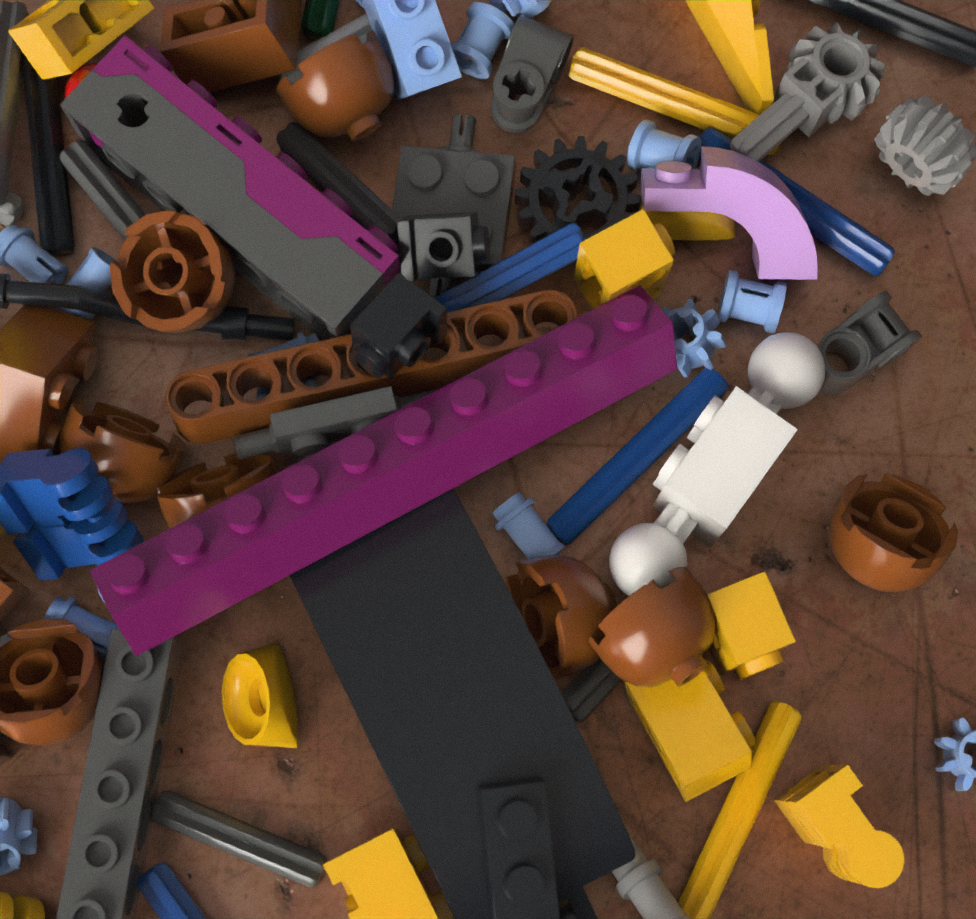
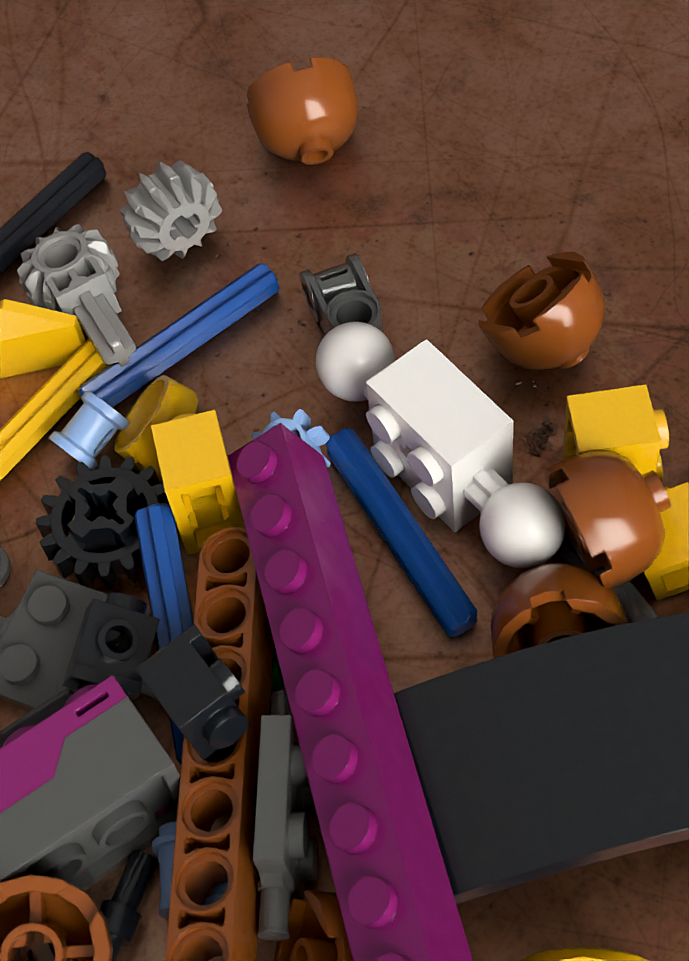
camera: 65 degrees left, 20 degrees down
light blue pin [492,491,565,559] -> none
lavender arch [640,146,818,280] -> none
light blue bush [717,270,787,334] -> none

